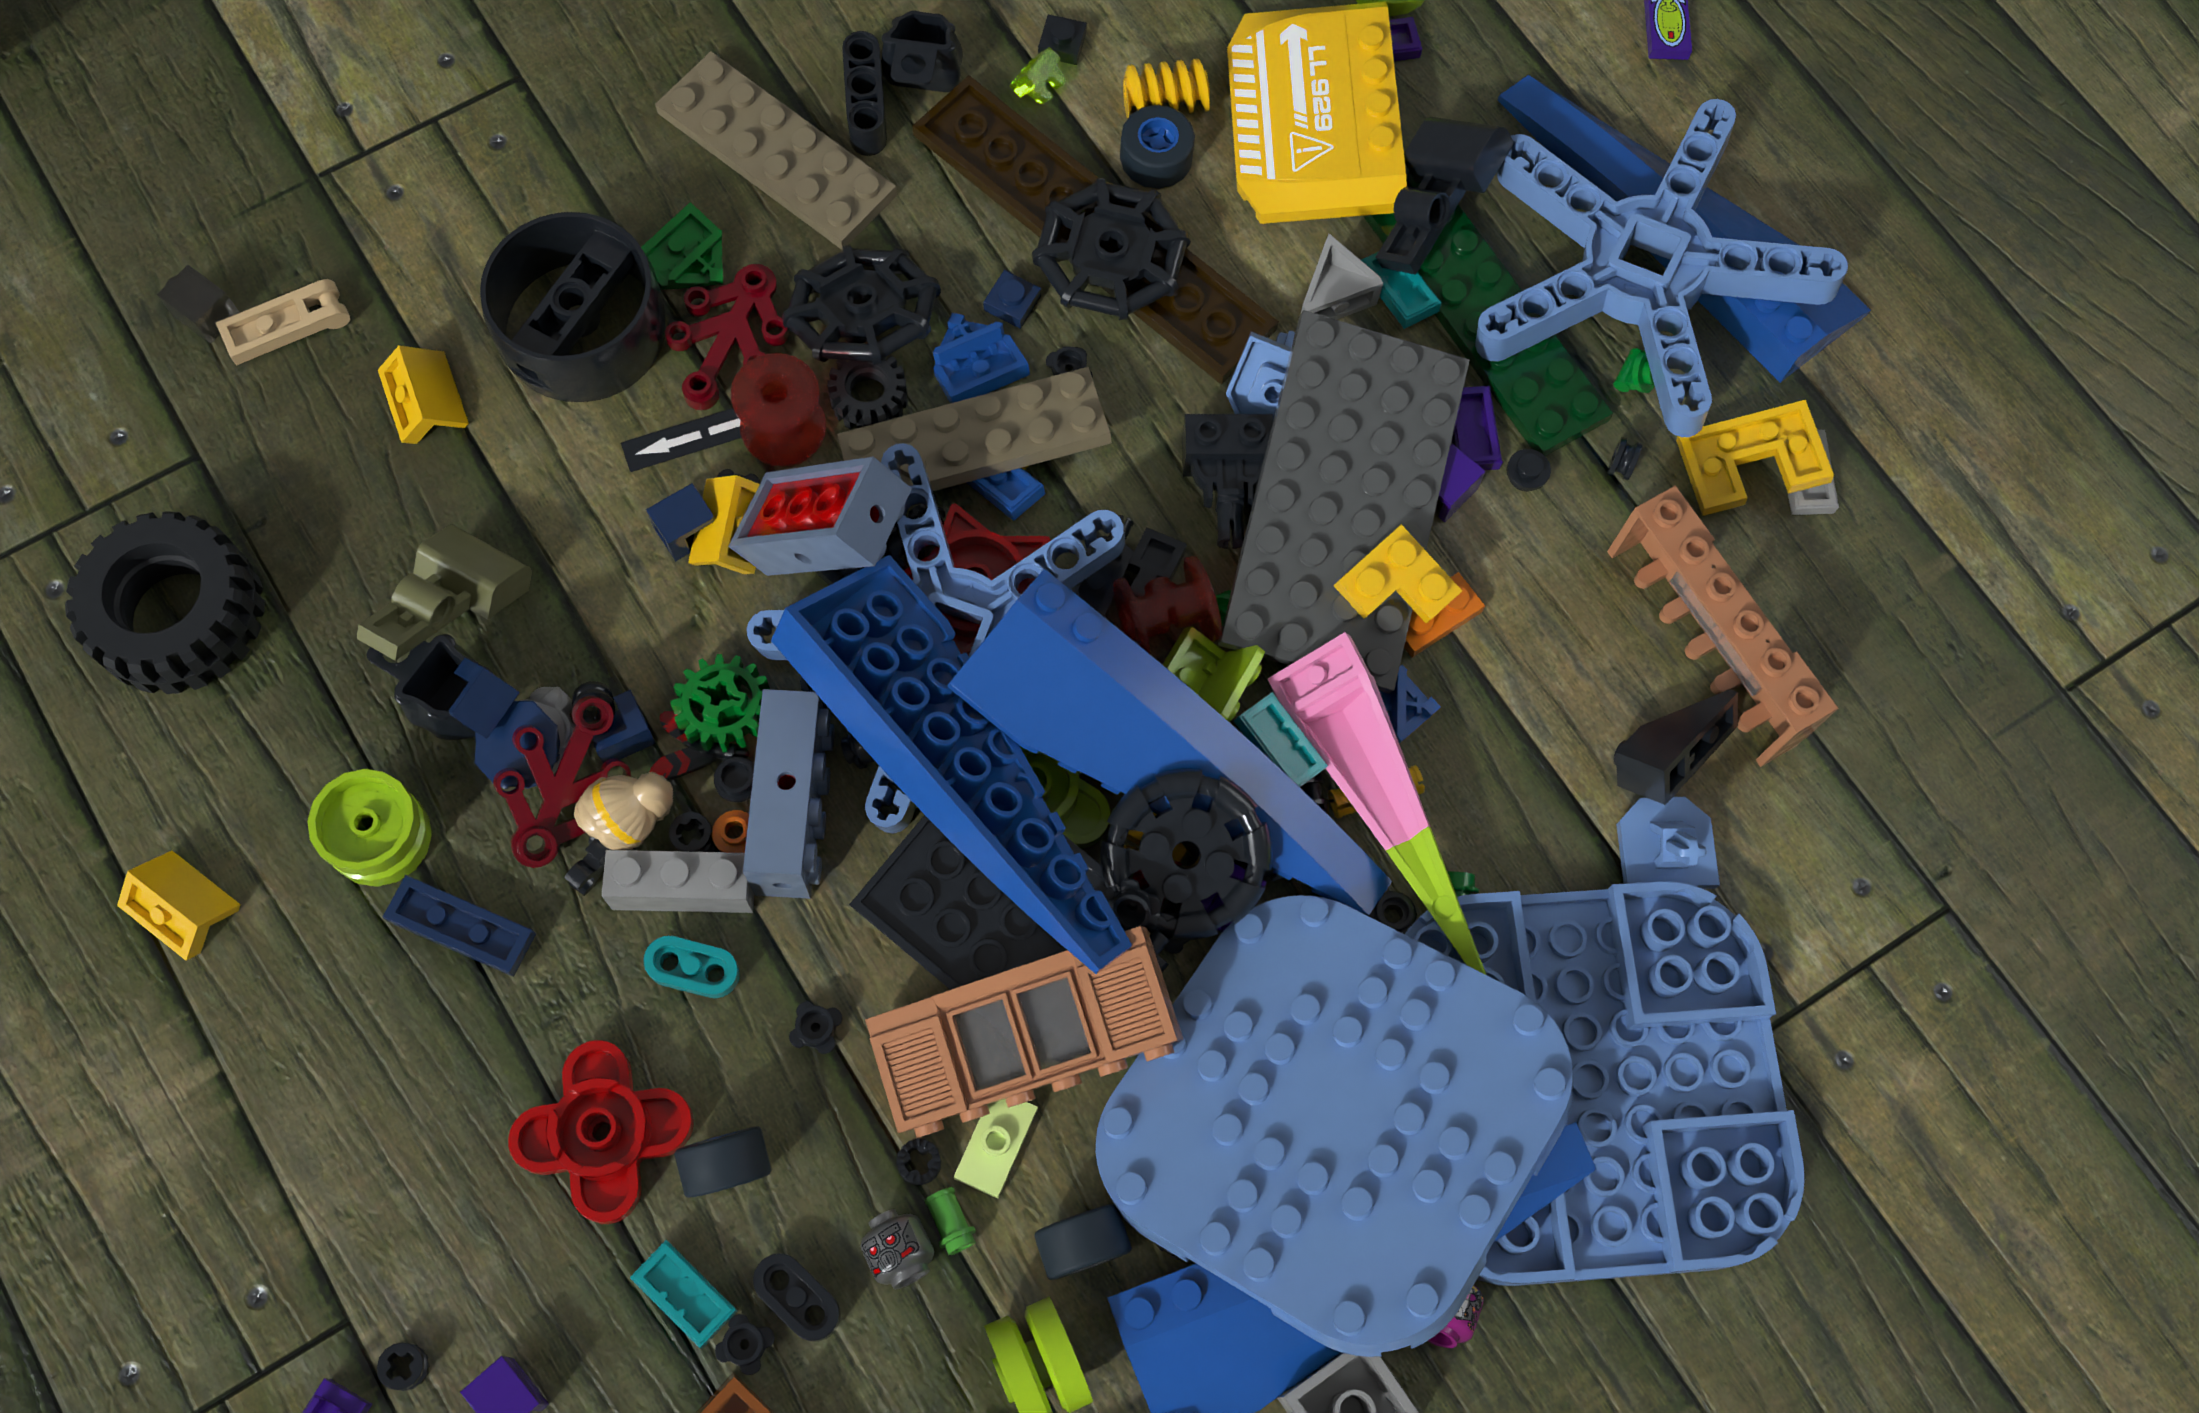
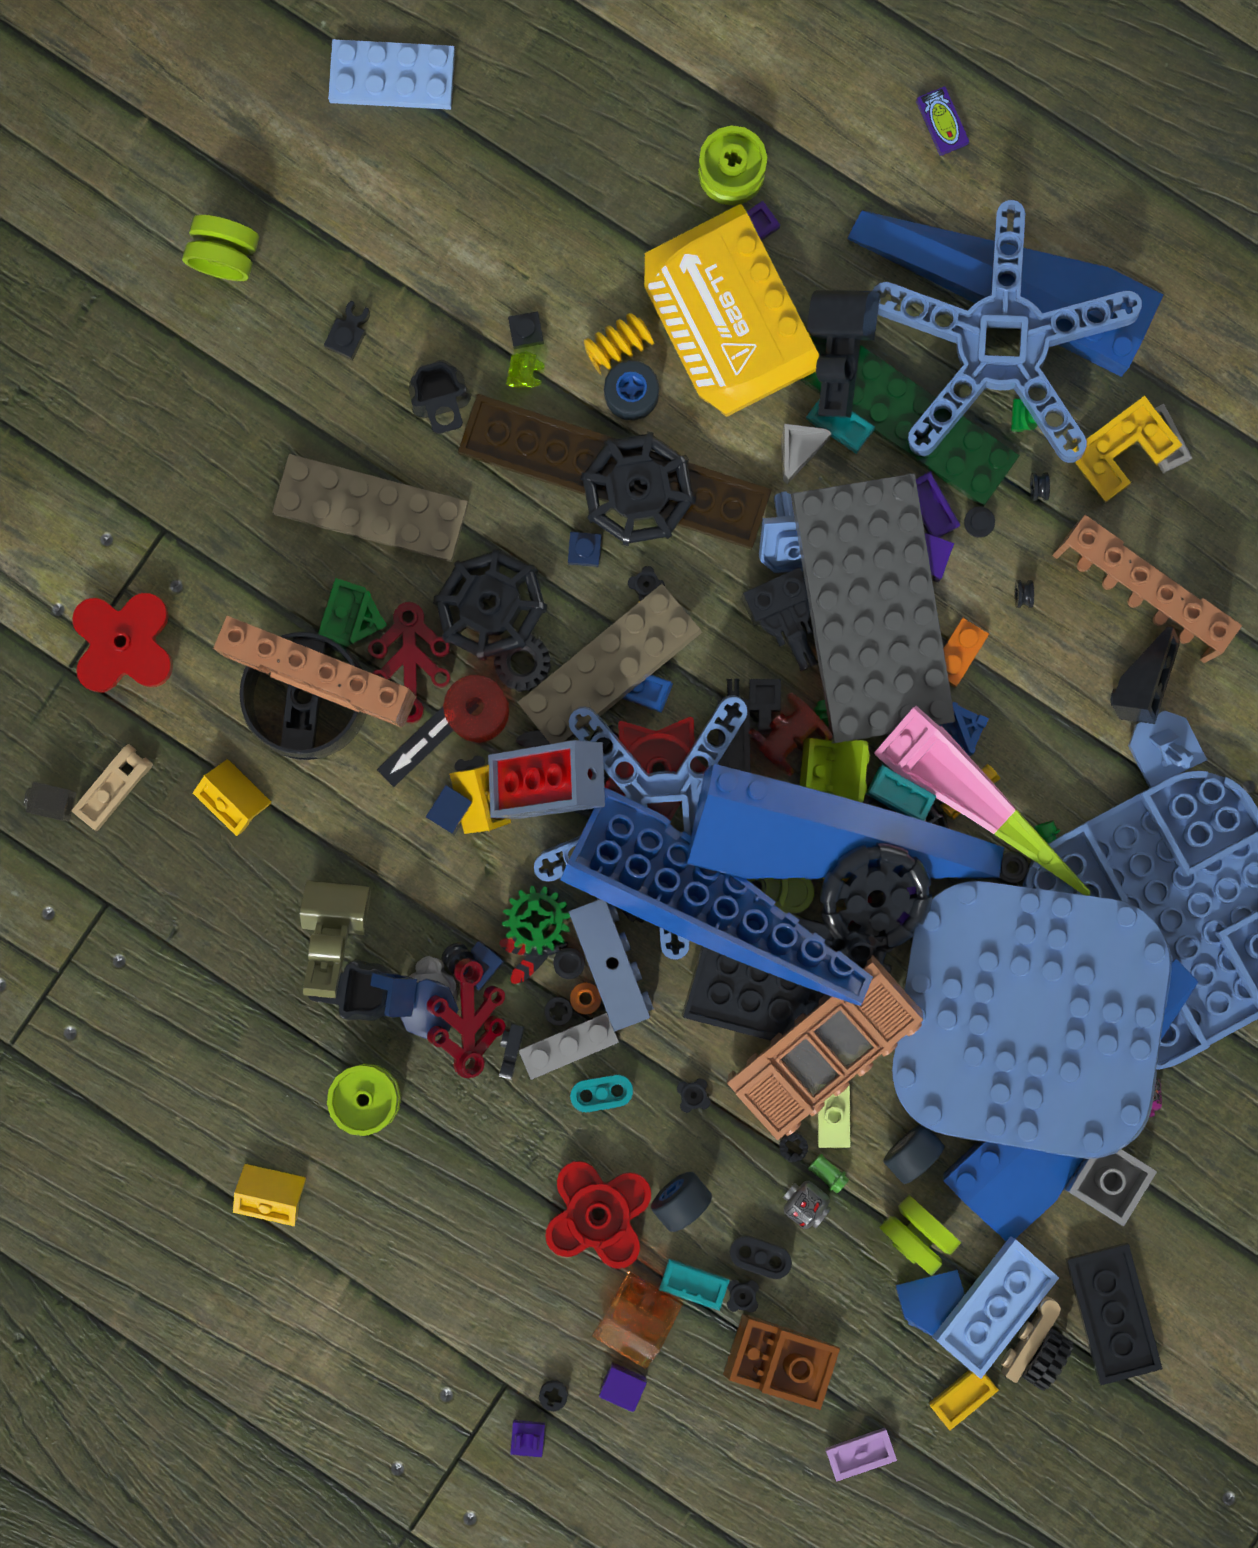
camera: 15 degrees left, 15 degrees up
black tyre [65,511,265,694] -> none
dark blue plate [382,875,536,977] -> none
tan hair [574,772,673,850] -> none
black beam [842,31,887,156] -> none
blue slope [933,313,1030,403] -> none
yellow plate [1333,524,1462,623] -> none
none -> red plant [72,593,173,692]
none -> nougat window [213,616,416,728]
none -> clear orange slope [592,1271,683,1369]
none -> black bush [1014,580,1034,608]

